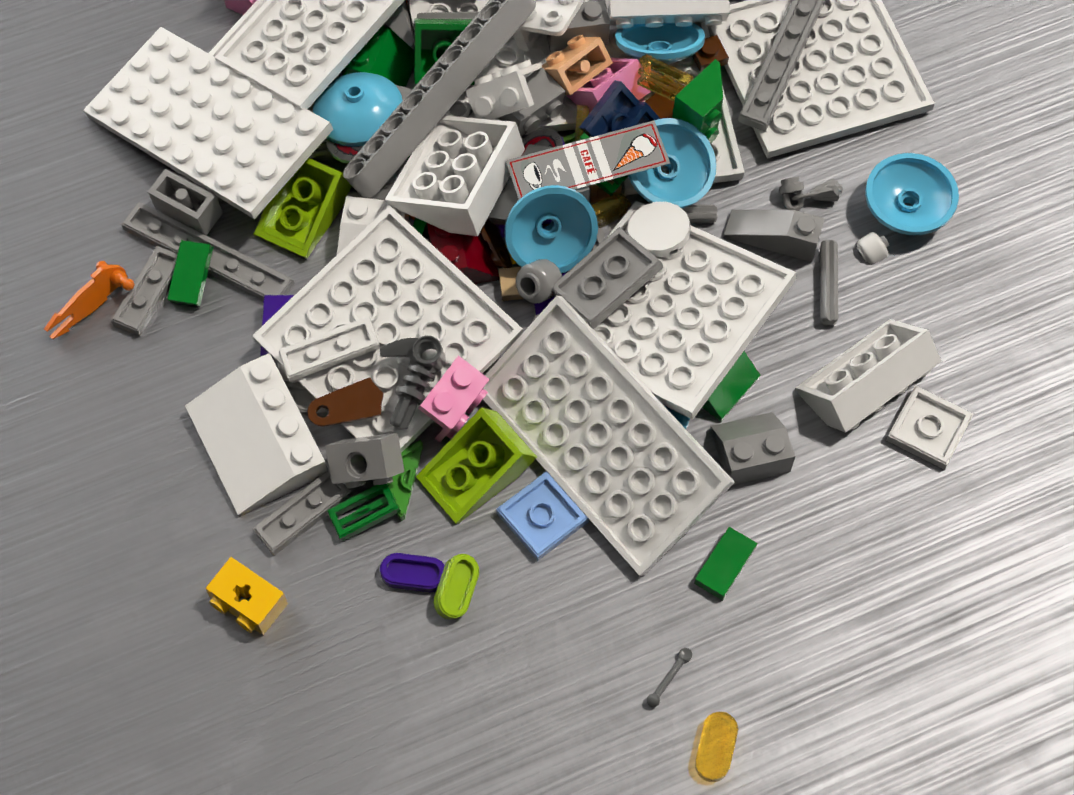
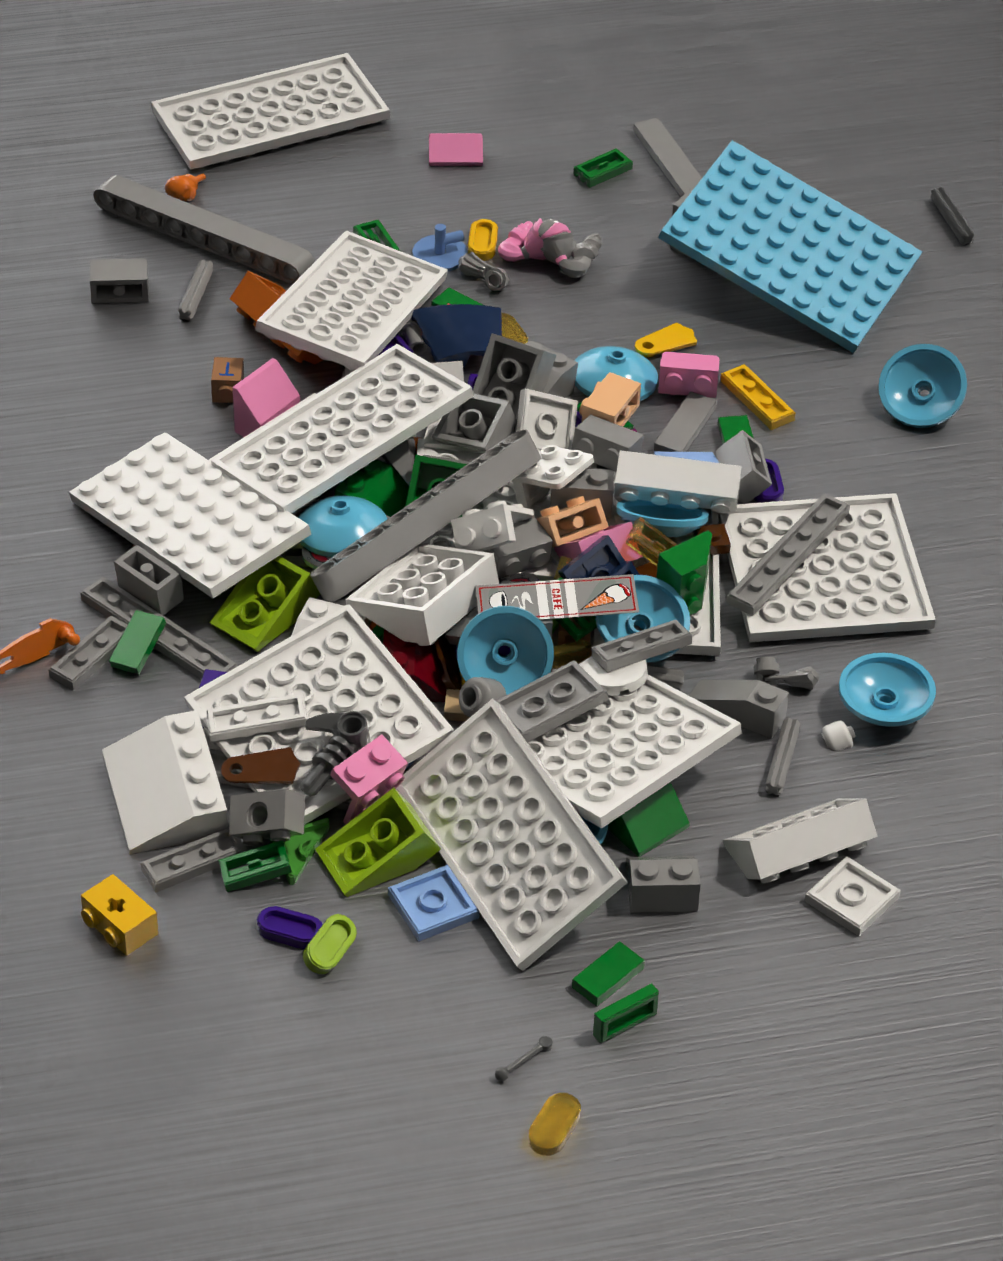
camera: 10 degrees right, 20 degrees down
none -> light grey tile [592,620,692,672]
none -> green tile [593,983,659,1043]

